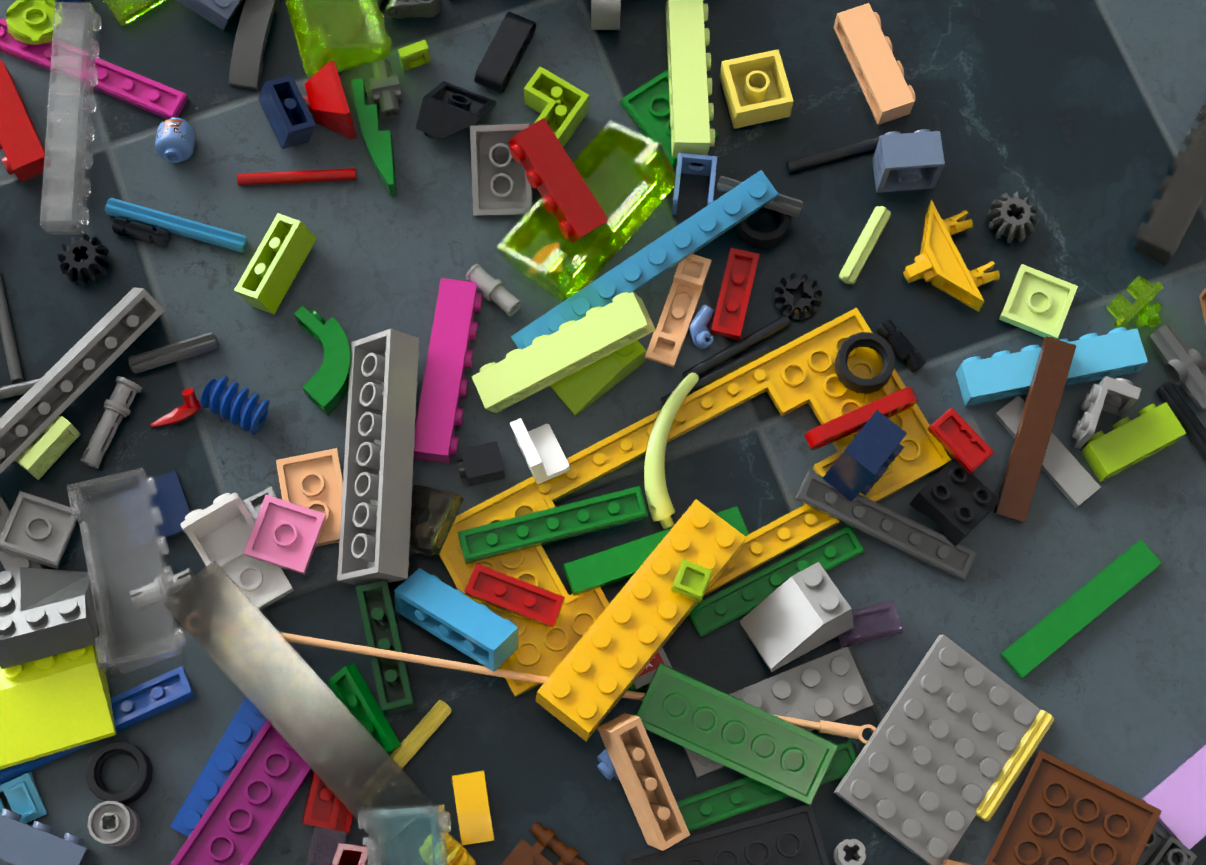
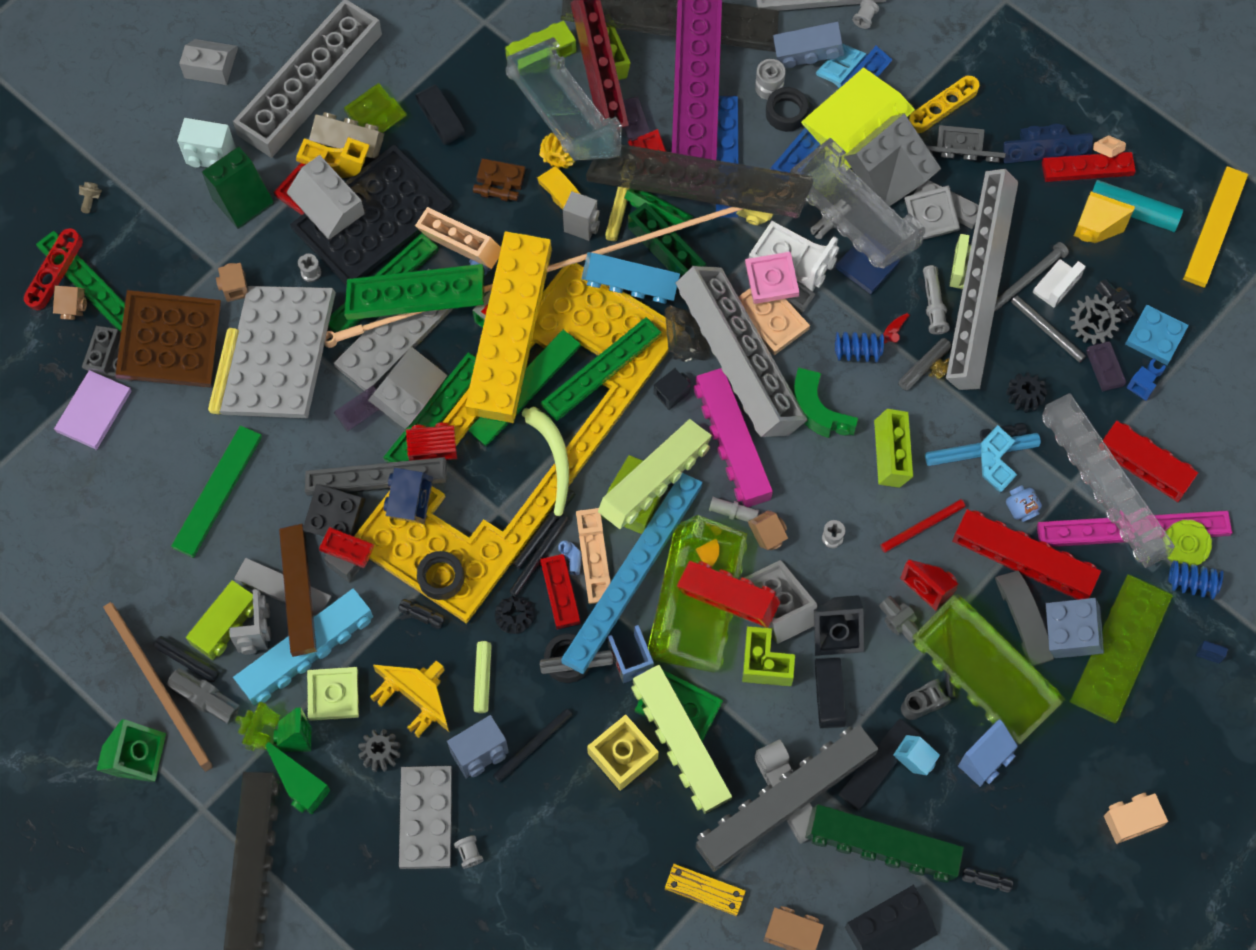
camera: 155 degrees right, 5 degrees down
dark blue brick [258,75,316,149] -> none
green slope [351,79,397,197] -> none
lime tile [398,40,431,71] -> none
red plate [464,563,565,629] -> none
white panel [510,418,570,485] -> none
lime tile [670,559,713,603] -> none
red beam [804,387,918,450] -> none
light nougat brick [833,3,916,125] -> none
none -> green slope [265,742,330,815]
none -> green slope [273,708,312,752]
none -> light grey plate [399,766,452,869]
none -> red brick [406,422,457,461]
none -> light grey bush [454,836,484,869]
none -> light grey brick [563,191,600,241]
none -> medium nougat brick [748,510,788,550]
none -> light grey bush [822,520,845,548]
none -> clear yellow plate [928,358,949,380]
none -> red brick [952,509,1101,600]
none -> medium azure tile [980,425,1017,492]

